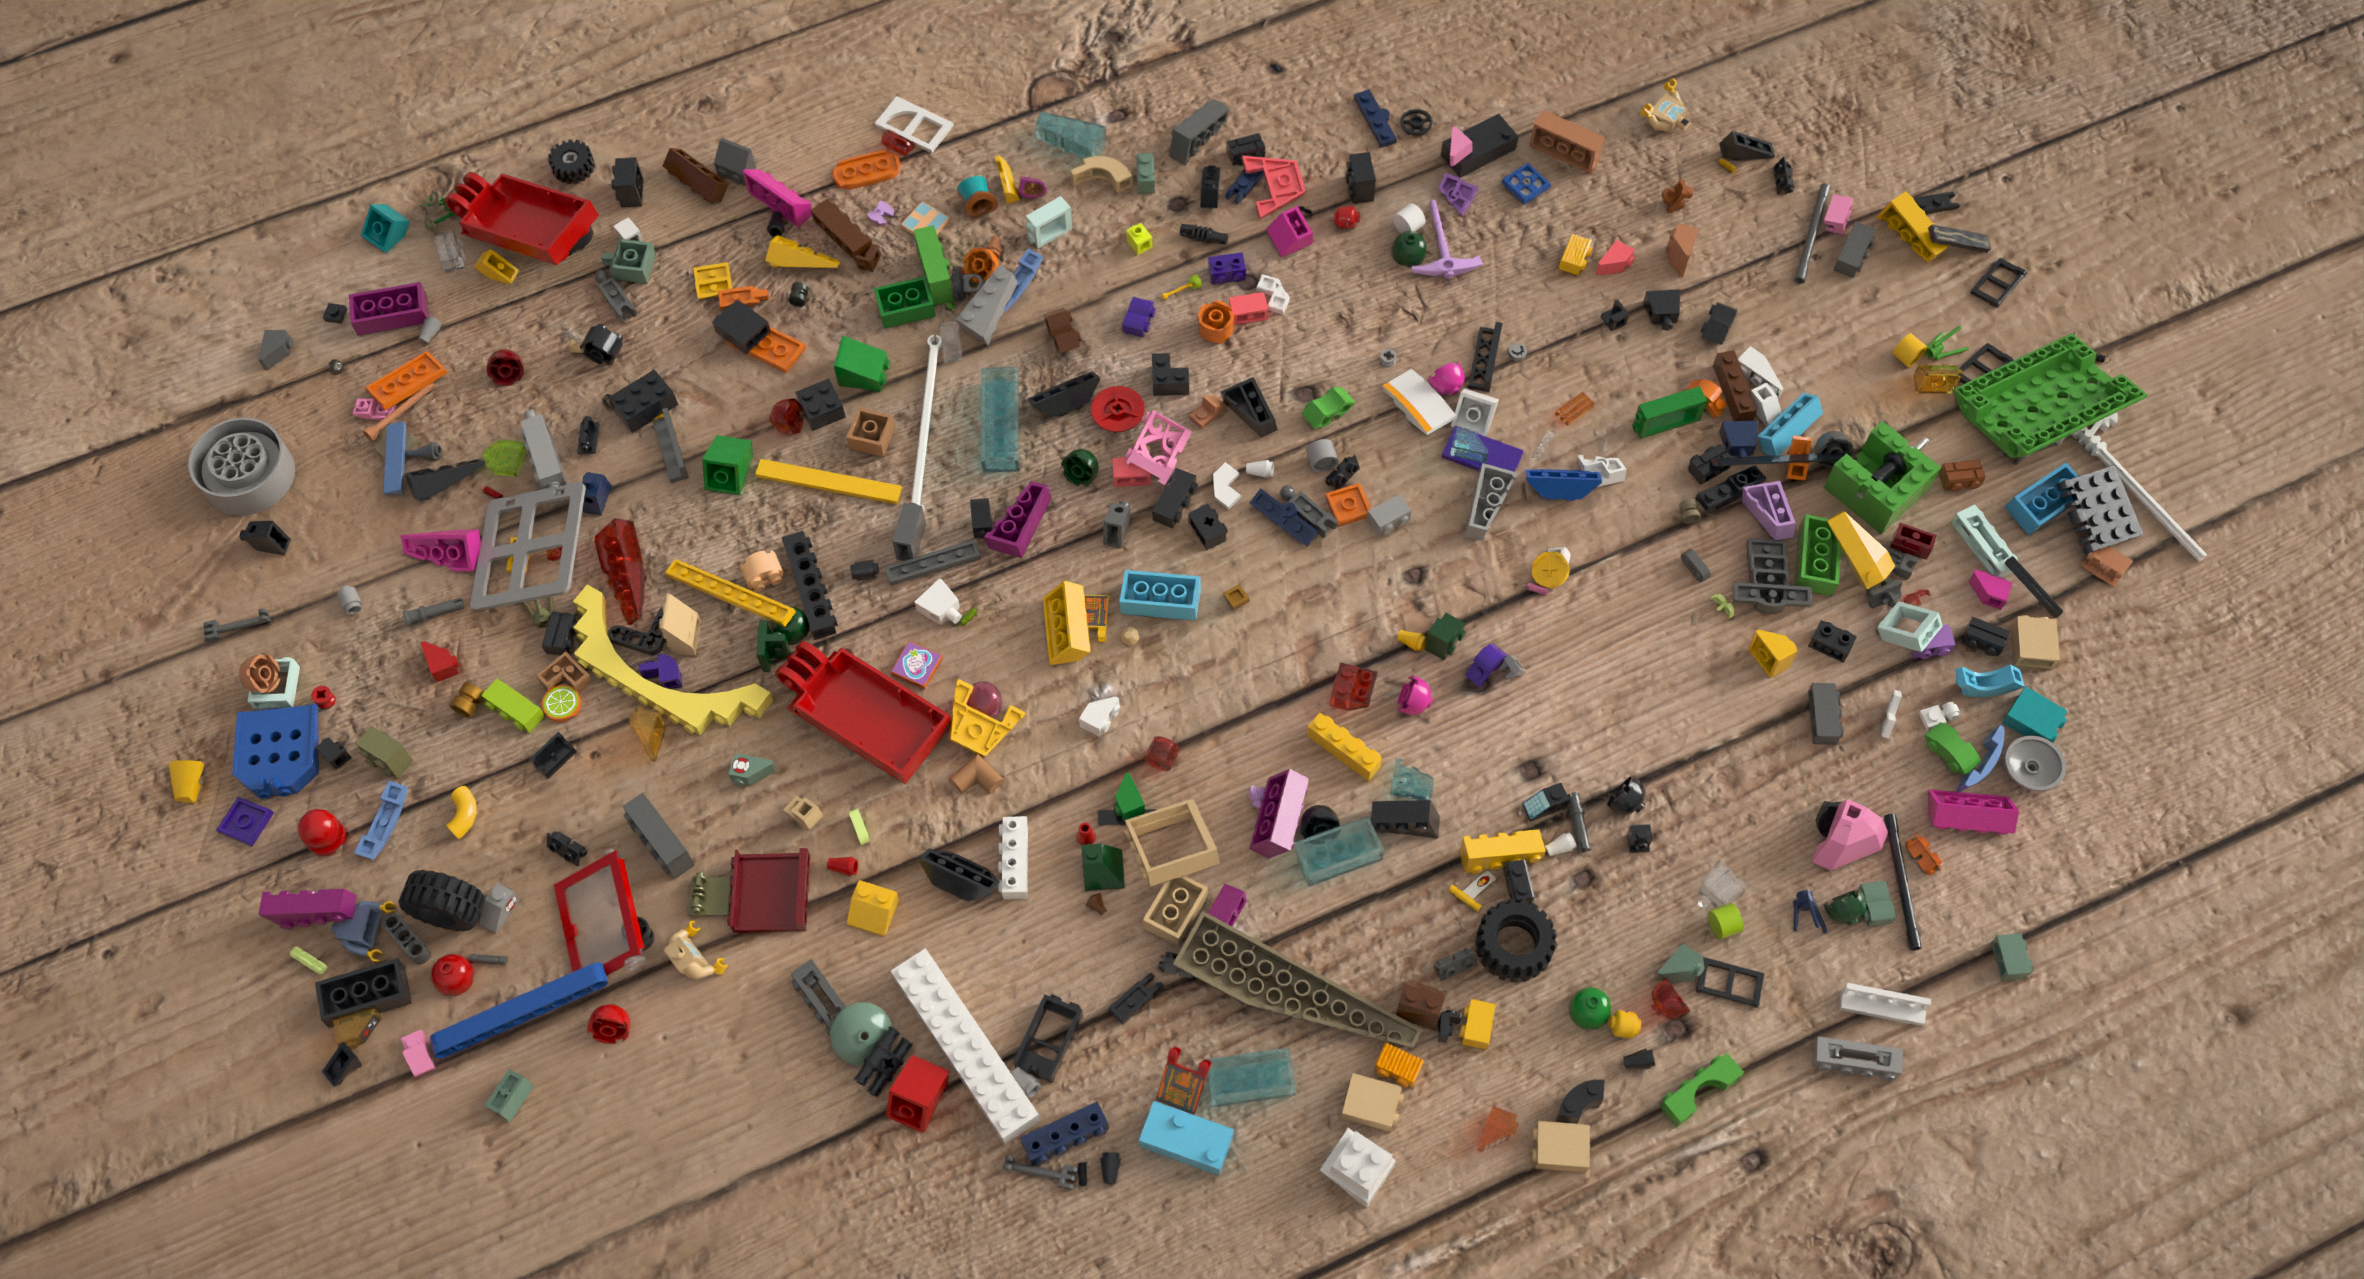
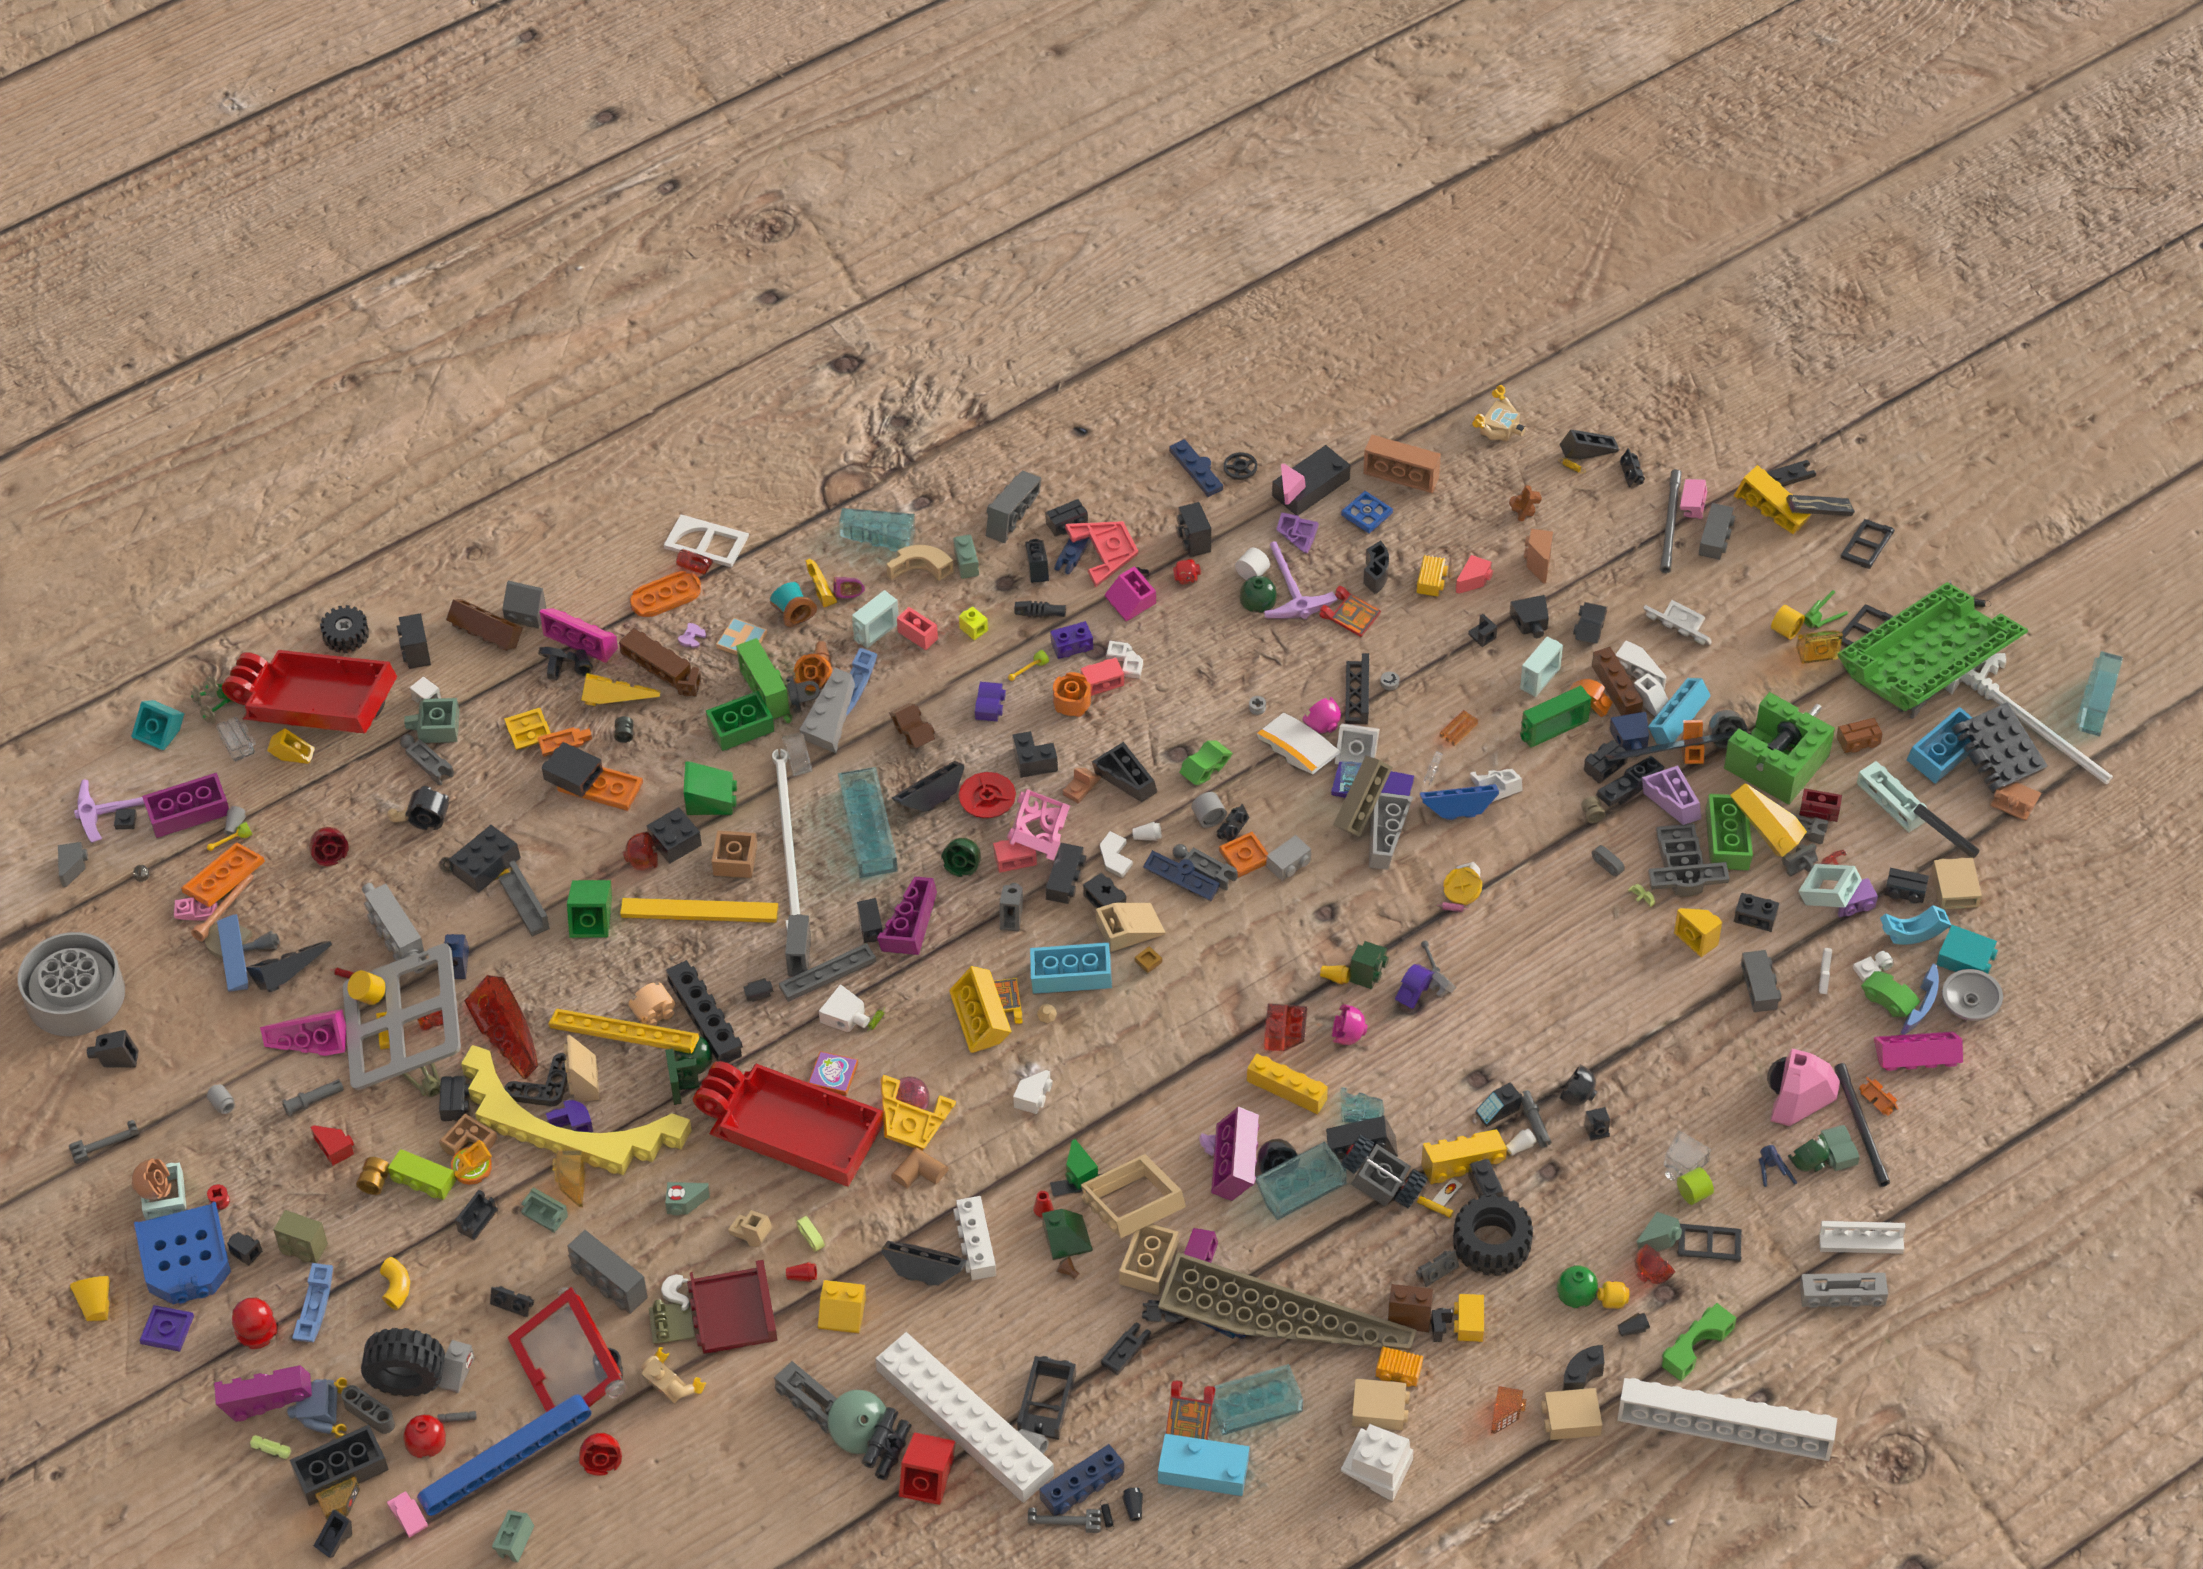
camera: 10 degrees left, 10 degrees down
clear neon green tile [484,440,526,477] -> none
black hinge [577,416,599,454] -> none
clear red piece [1144,736,1180,771] -> none
dark pink slope [1969,569,2013,610] -> none
sand green brick [1991,933,2033,981] -> none
none -> lavender piece [74,779,144,843]
none -> hinge [207,822,253,851]
none -> yellow piece [347,970,385,1005]
none -> light orange slope [455,1140,492,1178]
none -> sand green hinge [521,1187,568,1233]
none -> black tile [538,647,576,680]
none -> white piece [661,1274,690,1311]
none -> coral brick [897,607,938,650]
none -> tan slope [1096,903,1165,952]
none -> flag [1319,586,1381,637]
none -> dark tan brick [1333,755,1393,837]
none -> brick [1341,1134,1428,1209]
none -> black brick [1363,540,1389,594]
none -> dark grey hinge [1421,941,1440,972]
none -> light aqua window [1520,637,1563,697]
none -> white brick [1617,1378,1837,1461]
none -> white bracket [1643,600,1712,645]
none -> clear light blue brick [2076,651,2123,737]

